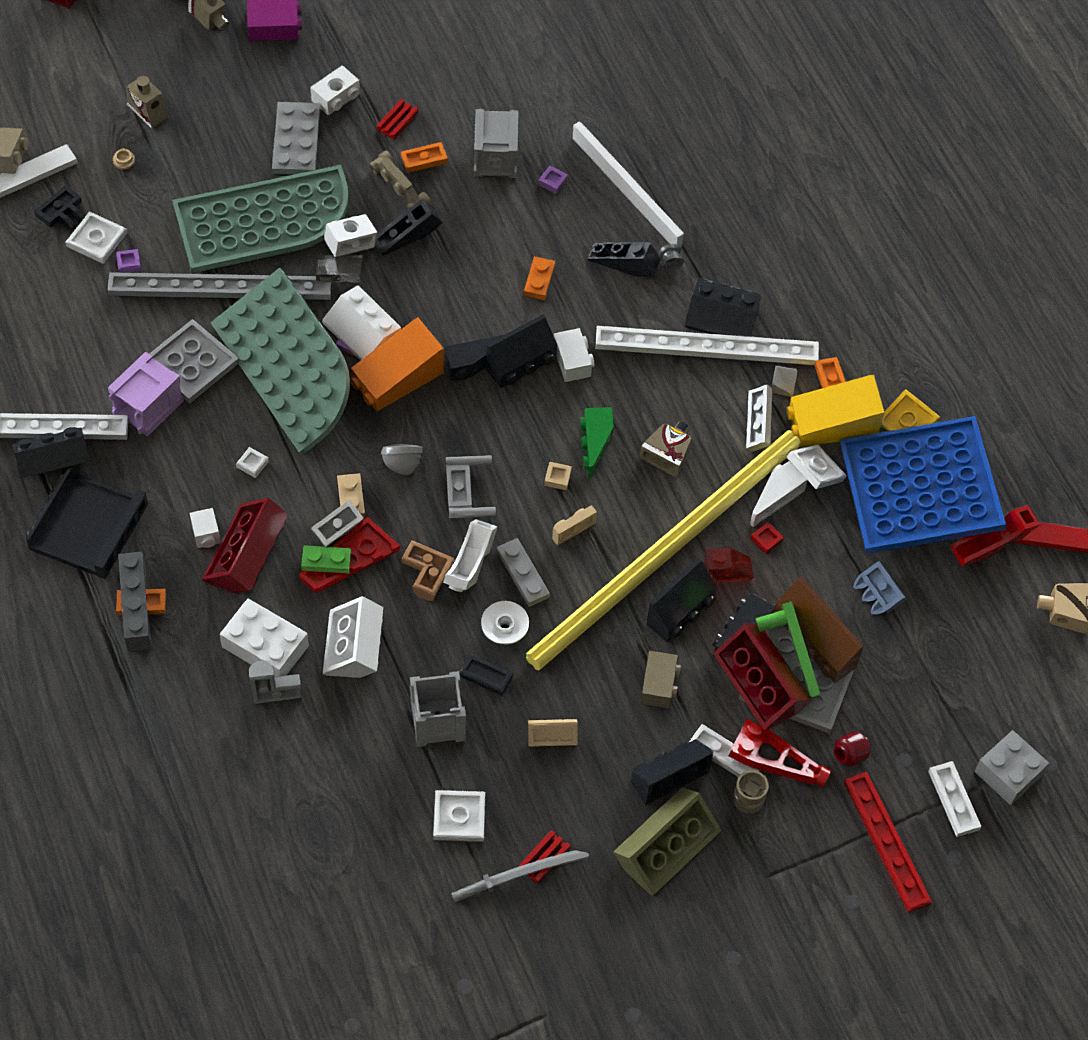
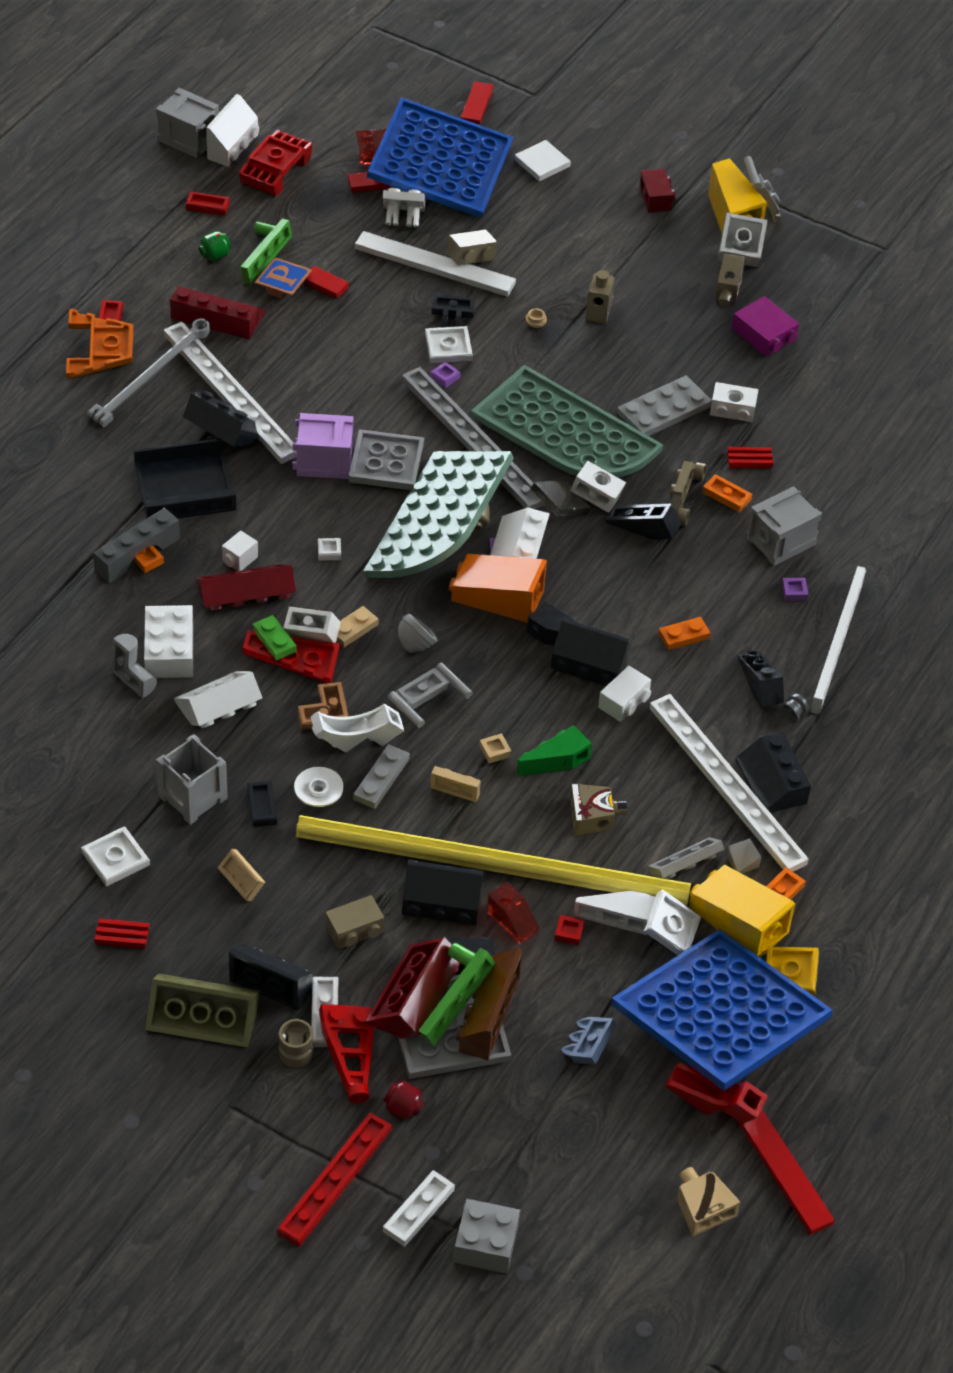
camera: 55 degrees right, 10 degrees down
light grey sword [451,850,589,903] -> none

